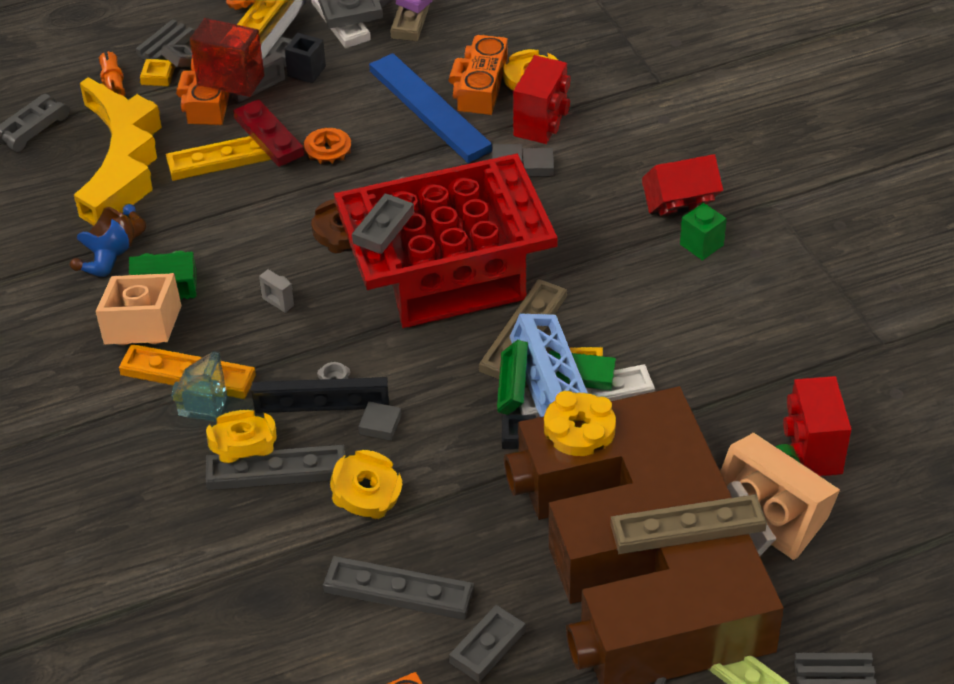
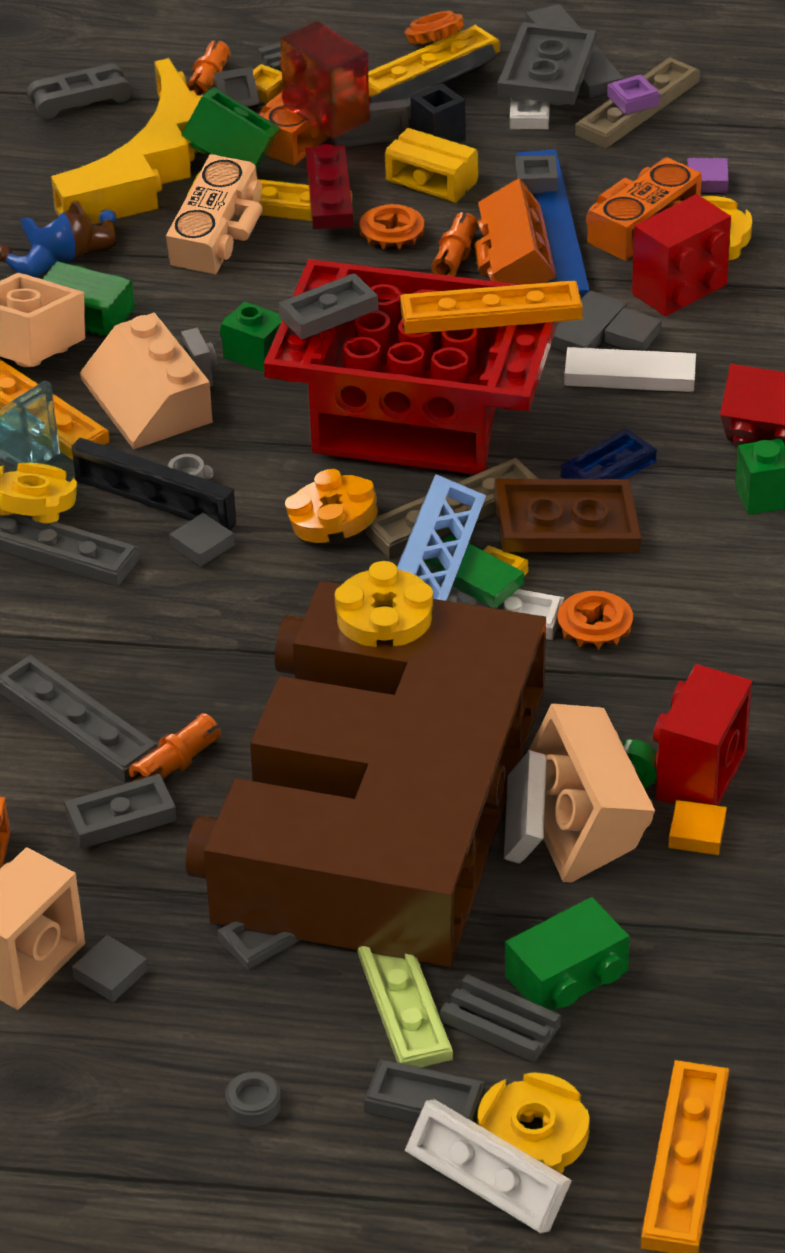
camera: 30 degrees right, 5 degrees down
yellow plate [330,450,402,519] -> none
green tile [497,339,528,415] -> none
dark tan tile [610,494,767,554] -> none
none -> light nougat slope [80,312,213,450]
none -> orange pin [129,713,221,781]
none -> light nougat piece [166,154,263,275]
none -> green brick [181,87,281,170]
none -> dark grey plate [213,66,260,109]
none -> green brick [220,301,282,372]
none -> light orange plate [285,469,378,543]
none -> yellow brick [385,128,478,203]
none -> light orange tile [400,280,583,334]
none -> orange pin [431,212,479,276]
none -> orange piece [474,178,557,285]
none -> reddish brown plate [493,479,642,553]
none -> green brick [505,897,630,1011]
none -> dark grey plate [515,155,558,194]
none -> orange gear [557,591,633,650]
none -> clear blue tile [560,428,657,479]
none -> white tile [564,347,696,392]
none -> light orange tile [668,800,727,855]
none -> medium lavender tile [687,158,728,193]

